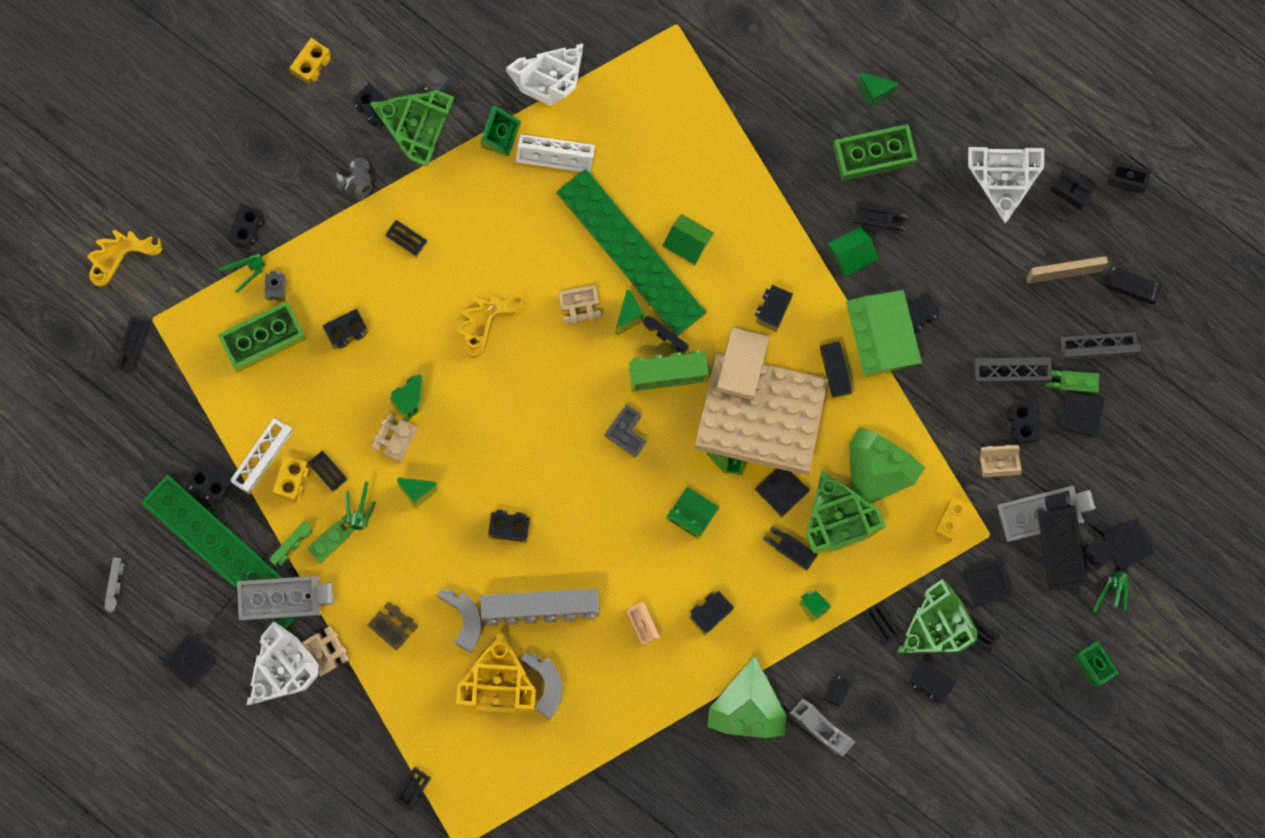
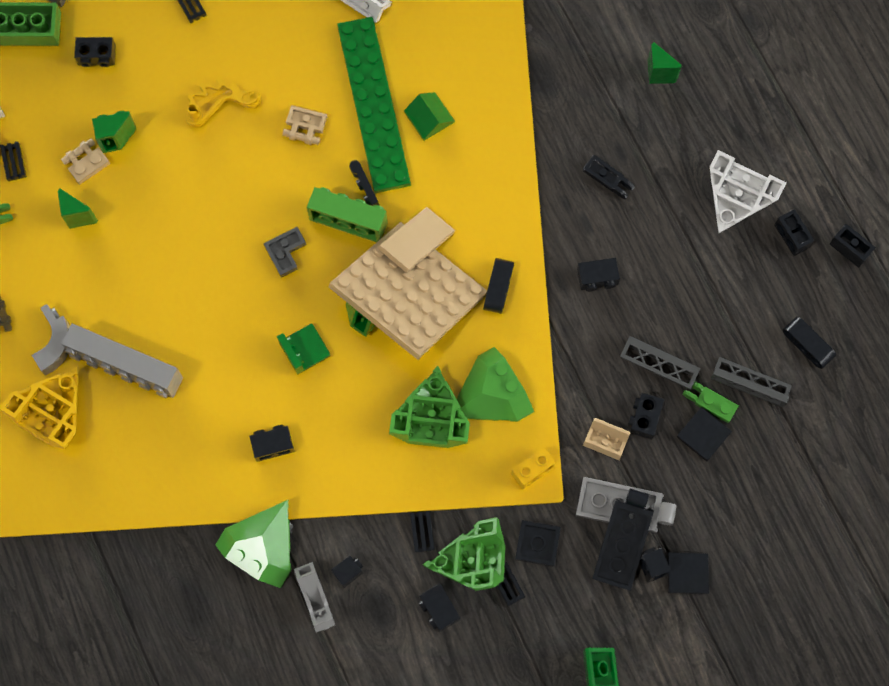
camera: 35 degrees right, 5 degrees down
green plant [345,481,375,531] -> none
black brick [488,510,530,543] -> none
light grey arch [521,653,562,720] -> none
green slope [616,290,644,335] -> none
light nougat plate [626,602,660,646] -> none
black brick [754,285,793,332] -> none
black plate [755,468,810,518] -> none
black hinge [763,526,818,571] -> none
green slope [799,591,831,623] -> none
green slope [827,227,878,277] -> none
bright green brick [833,124,917,181] -> none
bright green slope [846,290,922,378] -> none
tan tile [1026,256,1108,284] -> none
green plant [1093,572,1129,613] -> none

